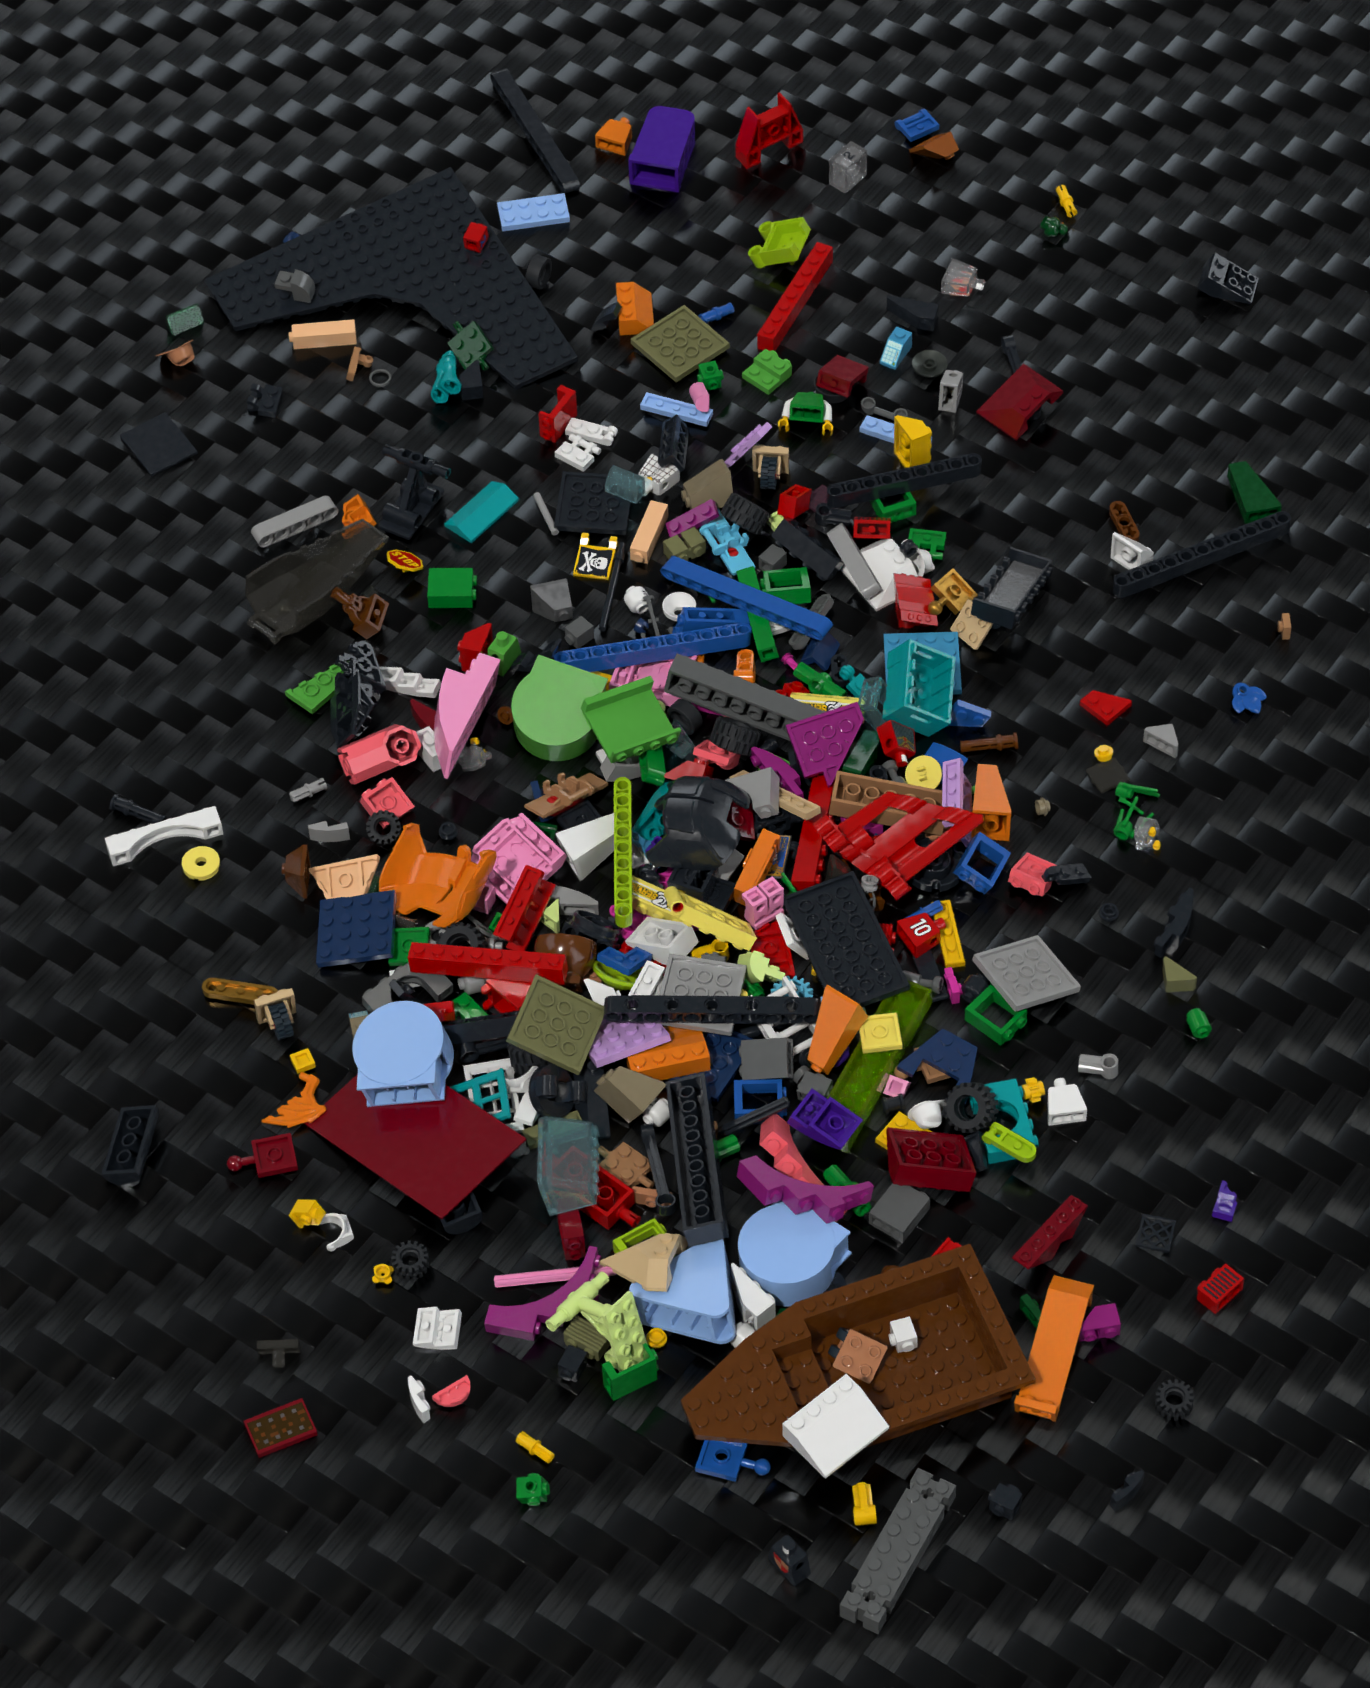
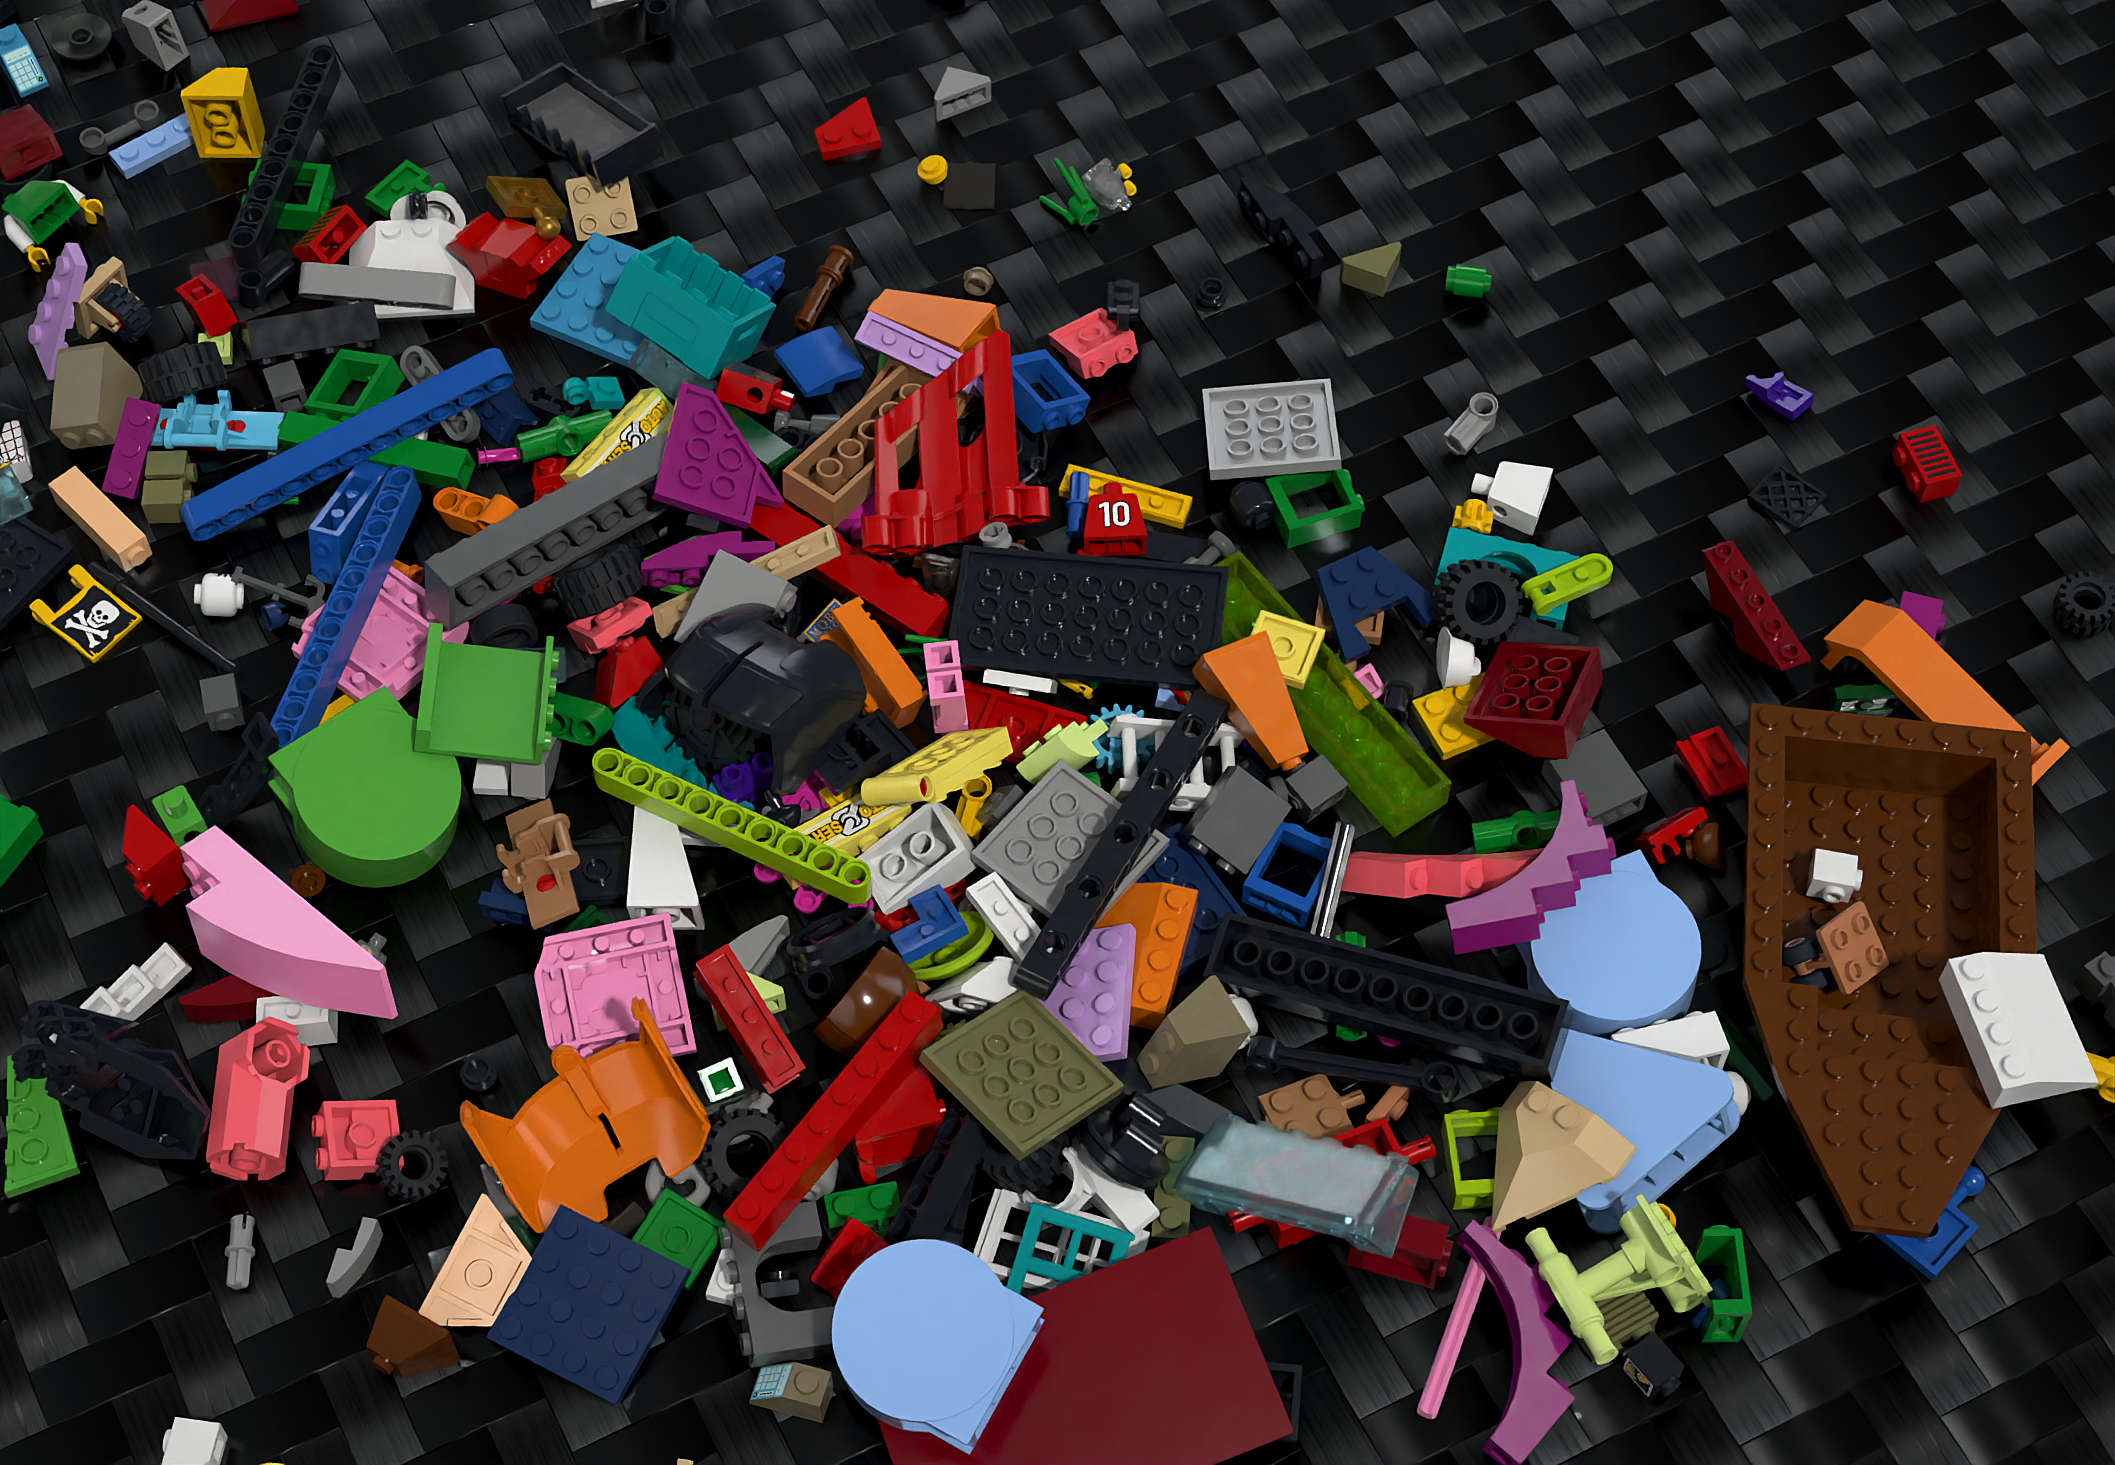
camera: 65 degrees left, 5 degrees up
flat silver slope [530,578,573,622] -> none
white piece [662,592,696,621] -> none
dark purple slope [787,1088,863,1150] -> none
light yellow piece [905,755,942,789] -> none
dark pink plate [944,967,963,1004] -> none
green plant [1115,782,1160,815] -> none
none -> red plate [1633,806,1708,865]

